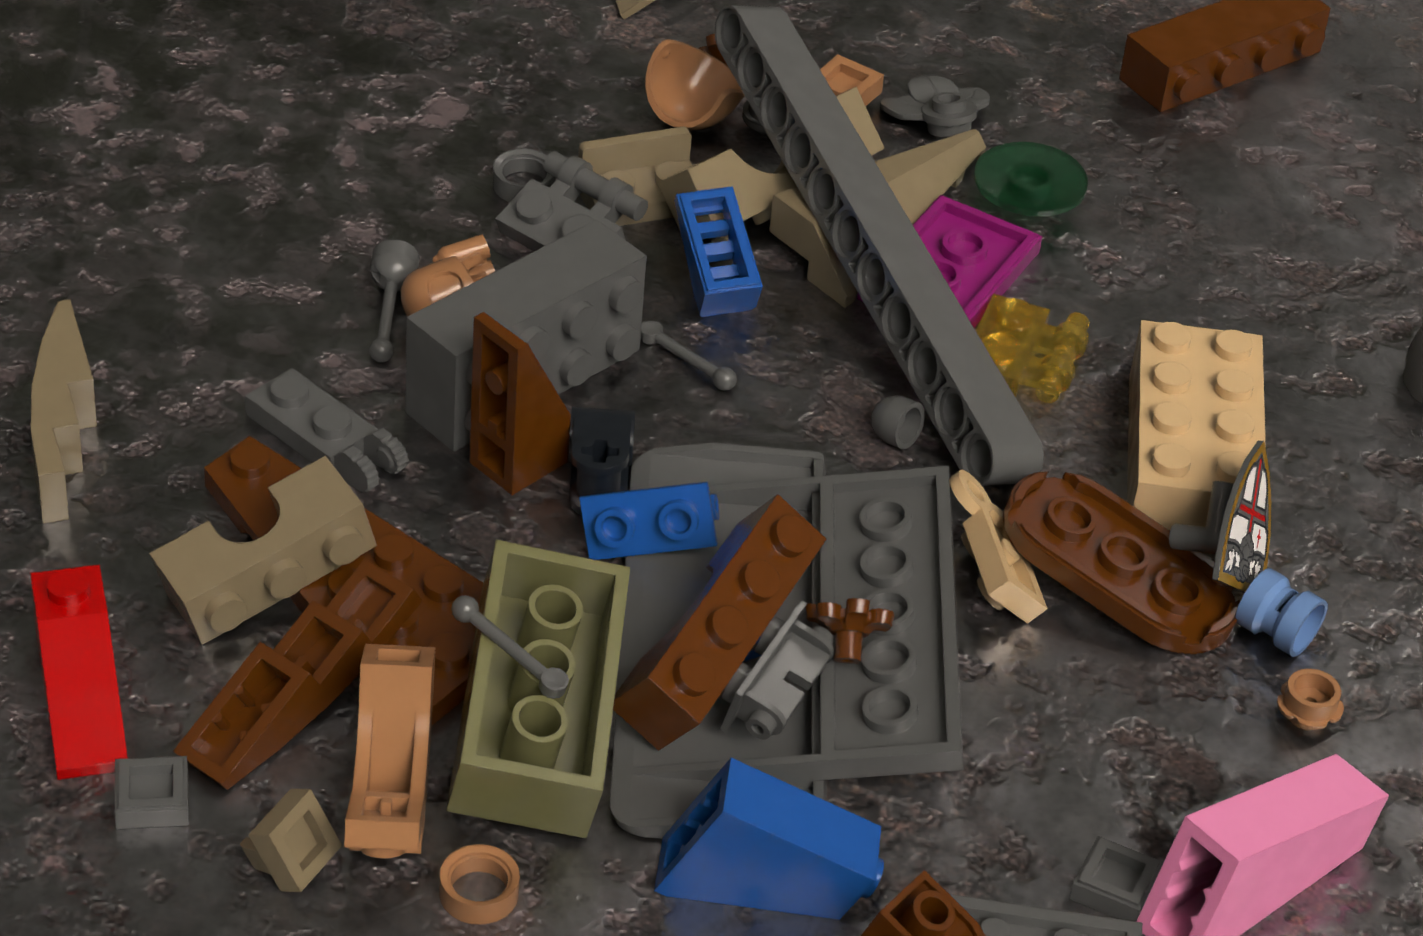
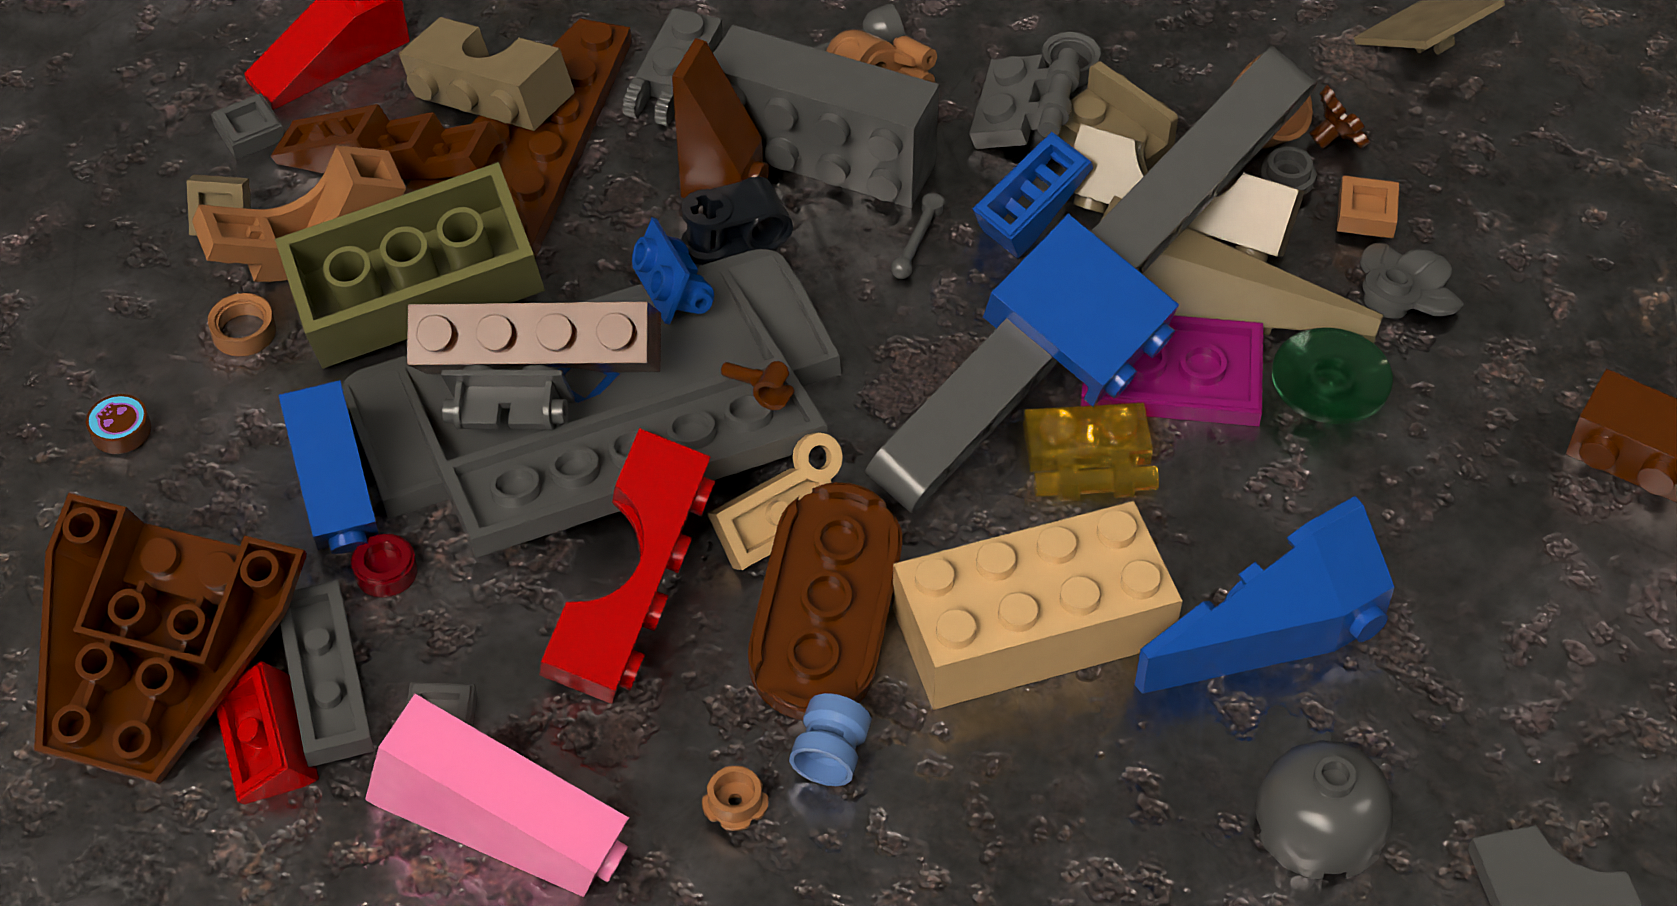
camera: 70 degrees right, 10 degrees up
dark grey hinge [451,595,569,699] -> none
reddish brown plant [805,598,894,664] -> none
dark grey hinge [871,396,925,449] -> none
shield [1169,440,1271,593] -> none
none -> dark red tile [351,534,417,598]
none -> red arch [539,428,715,704]
none -> reddish brown hand [721,361,794,410]
none -> blue panel [983,213,1179,407]
none -> blue wedge [1134,496,1395,694]

